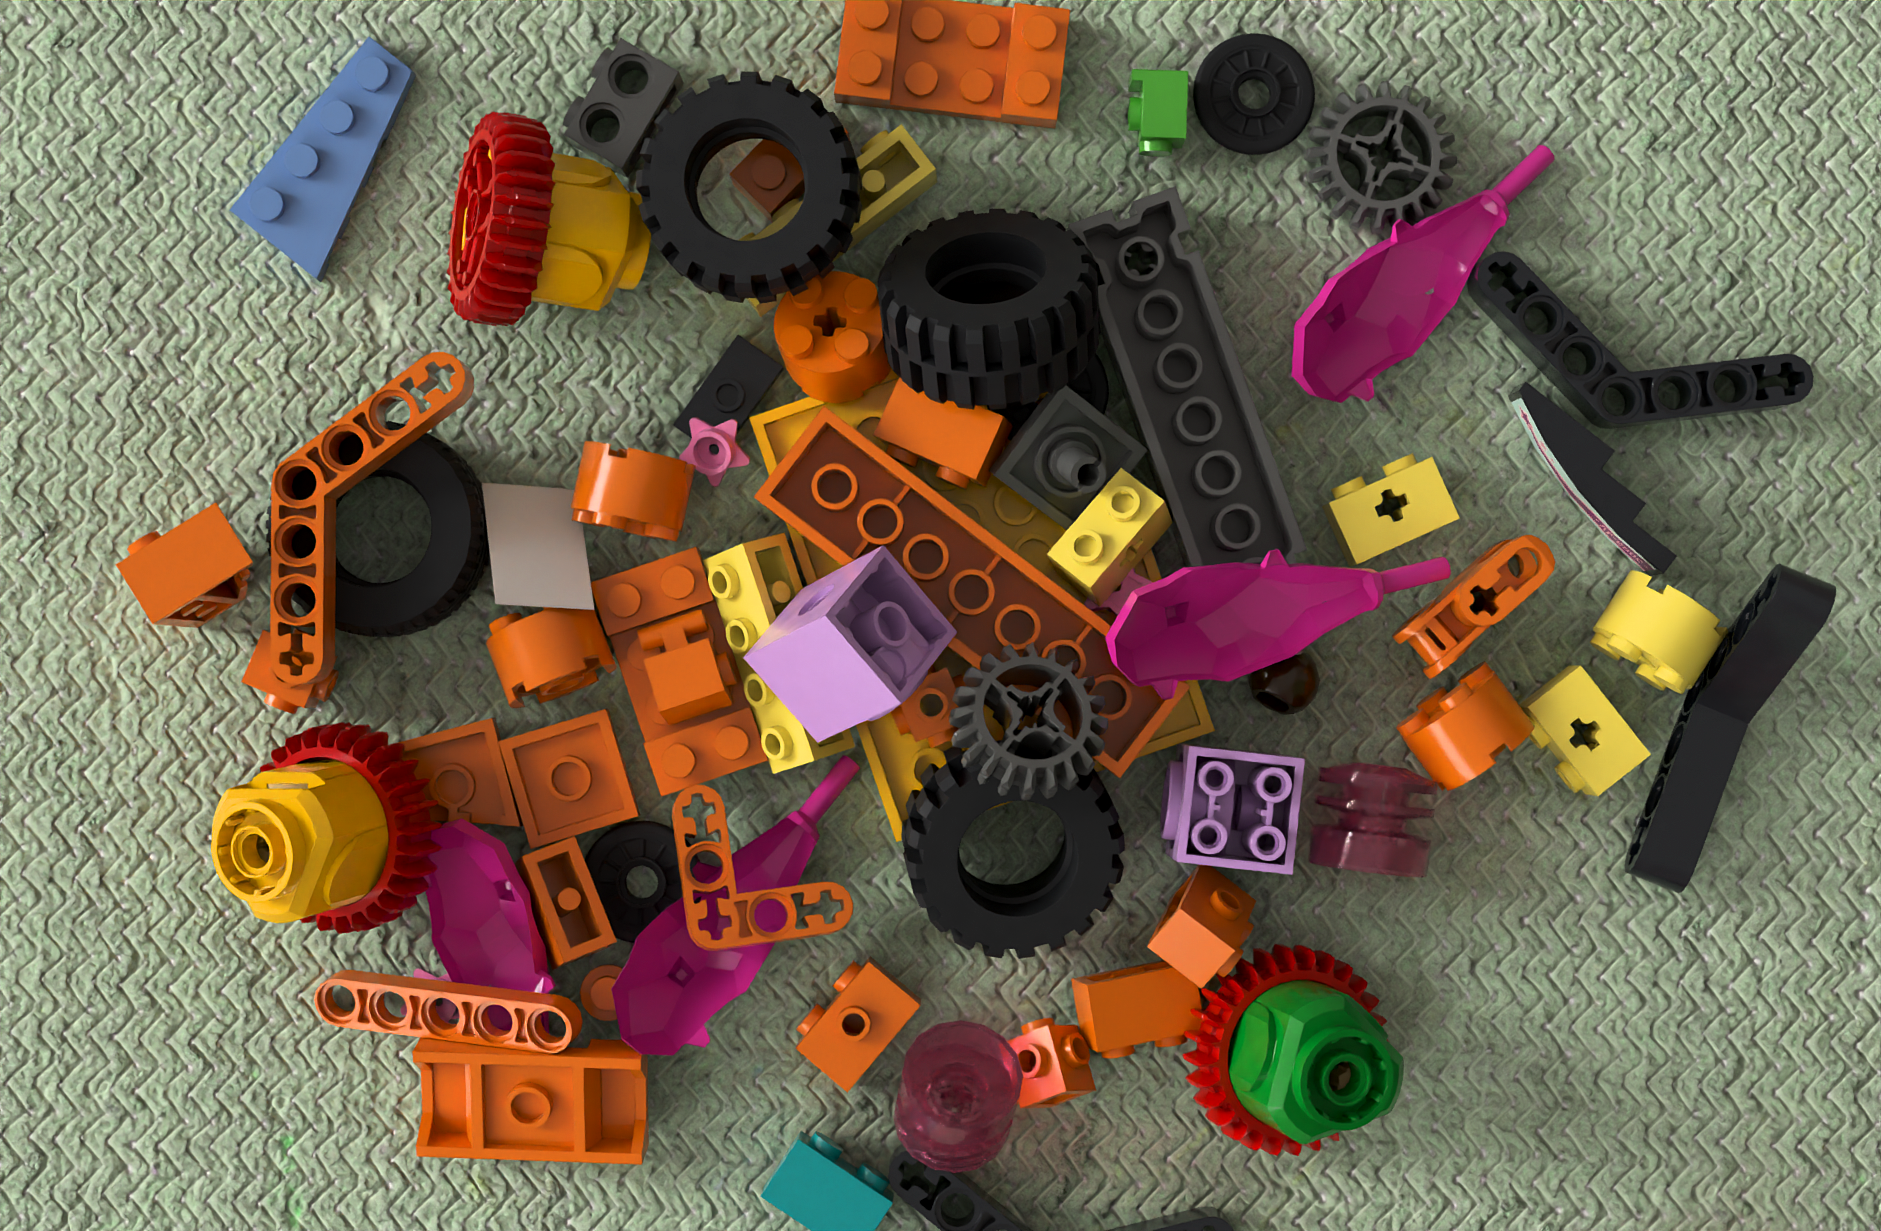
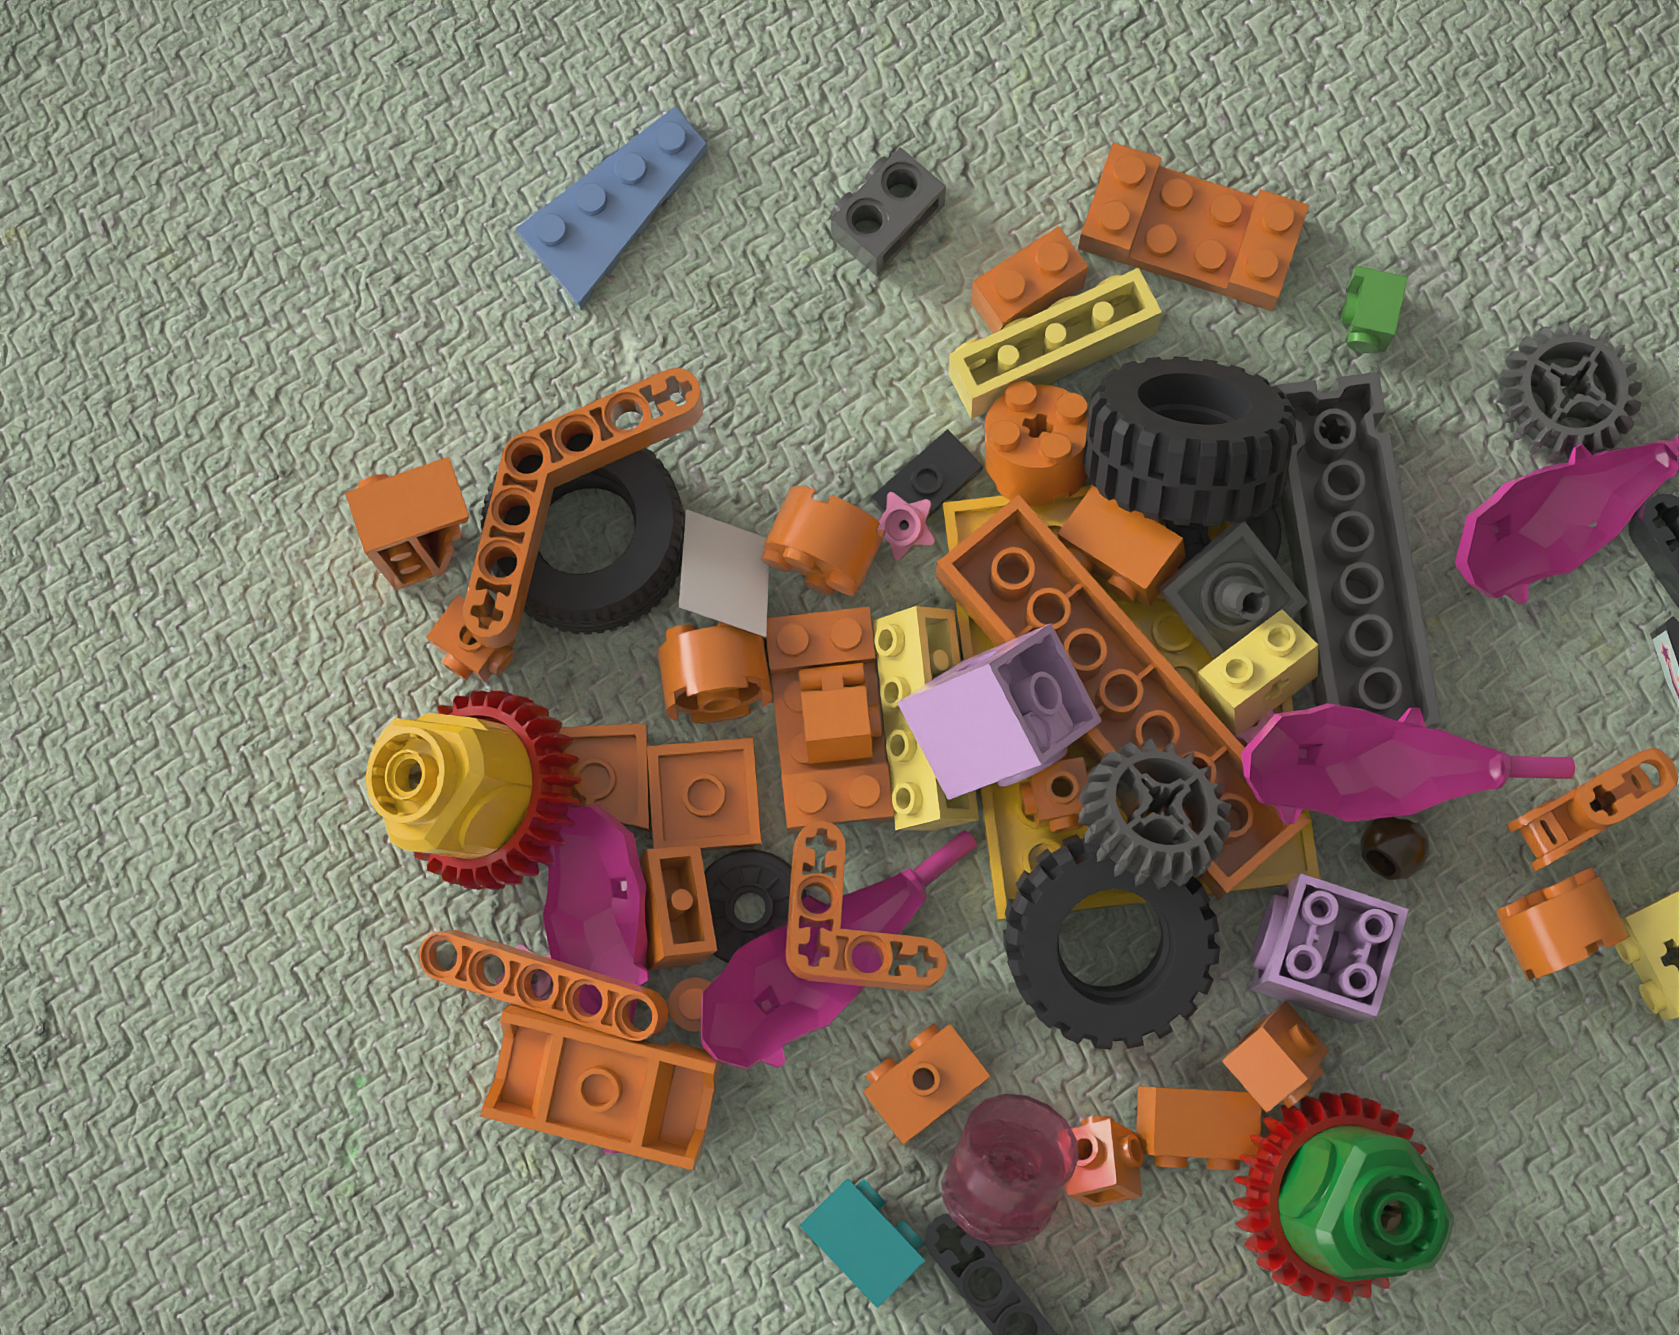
camera: 20 degrees right, 10 degrees down
piece [447,112,651,326] -> none
black tyre [636,71,863,304] -> none
black wheel [1193,33,1315,155] -> none
clear pink wheel [1307,762,1438,878] -> none
light yellow brick [1322,453,1460,567] -> none

